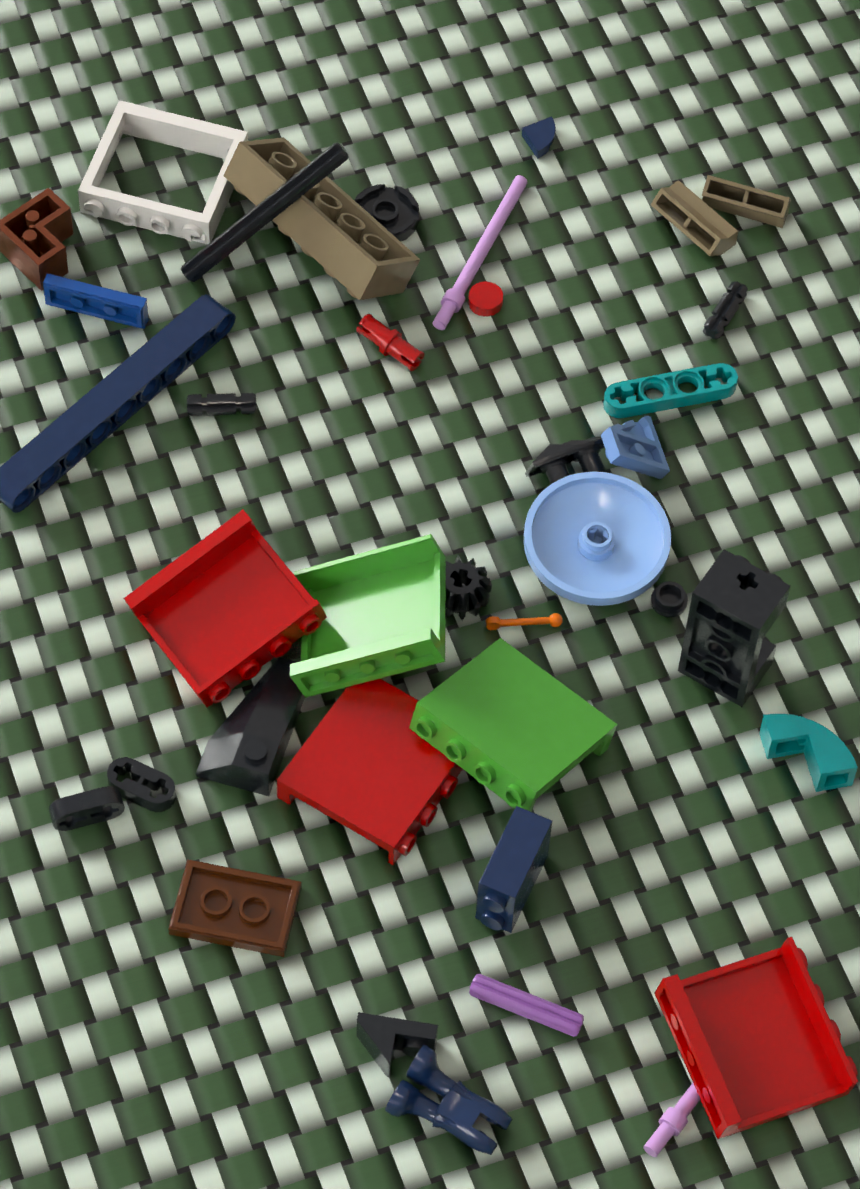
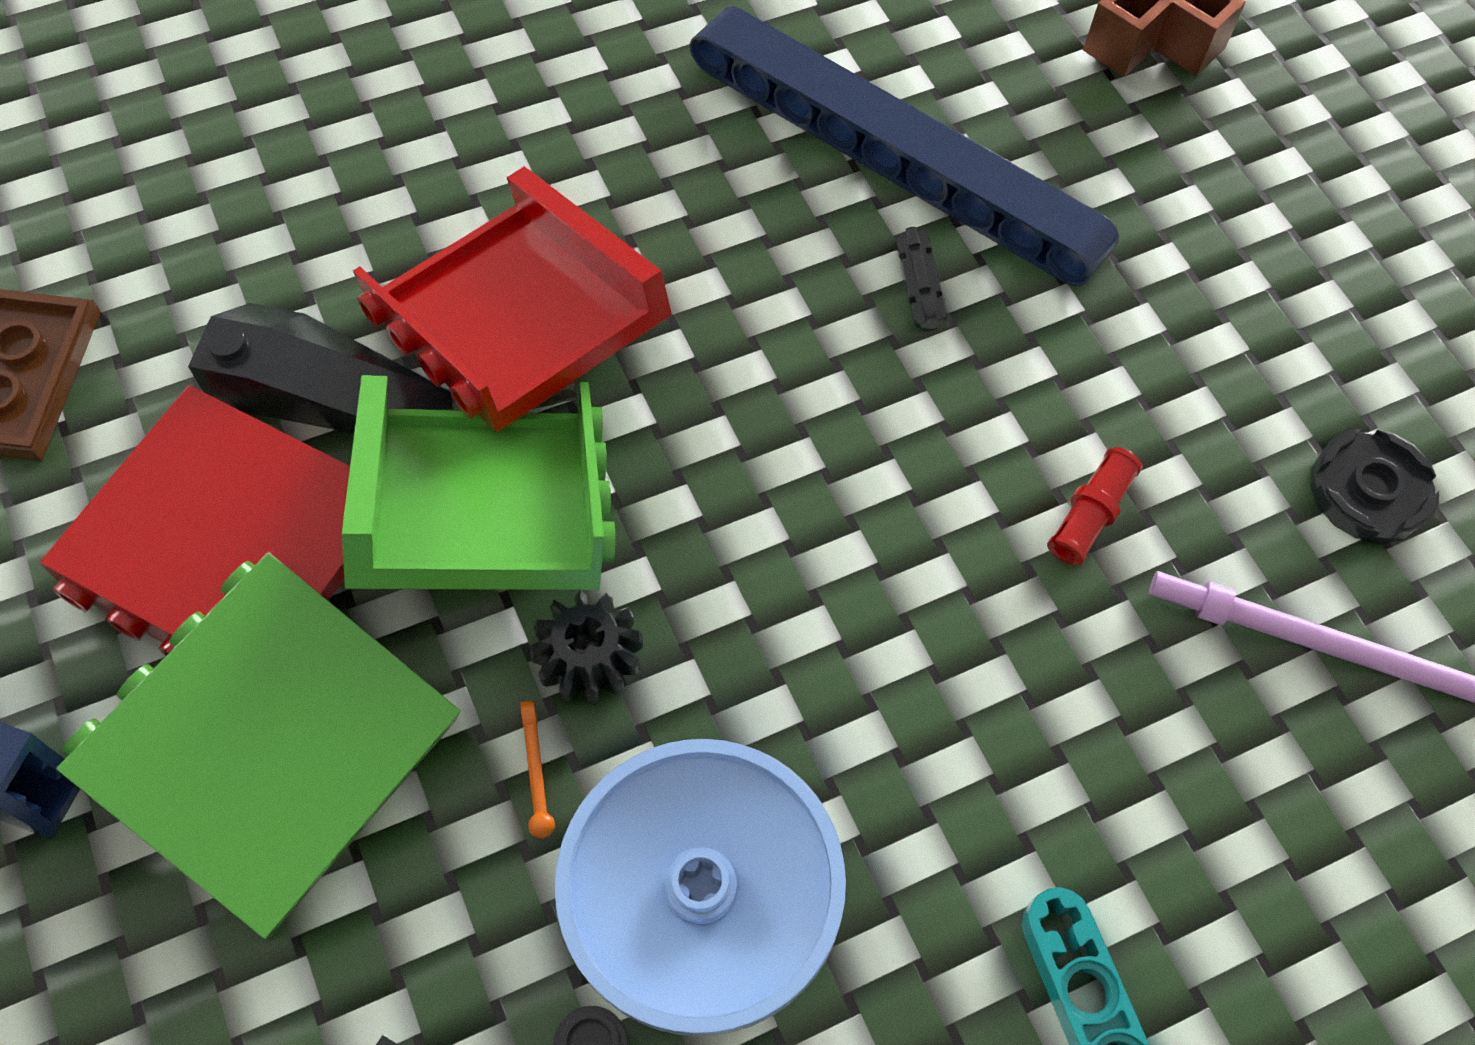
camera: 85 degrees right, 5 degrees up
blue tile [43,273,149,329] -> none
black beam [49,786,125,831] -> none
white window [78,100,248,244] -> none
black beam [107,757,176,812] -> none
black axle [181,142,349,282] -> none
dark tan brick [223,137,420,300] -> none
red tile [468,281,503,317] -> none
black connector [525,437,607,485] -> none
medium blue wing [601,416,670,479] -> none

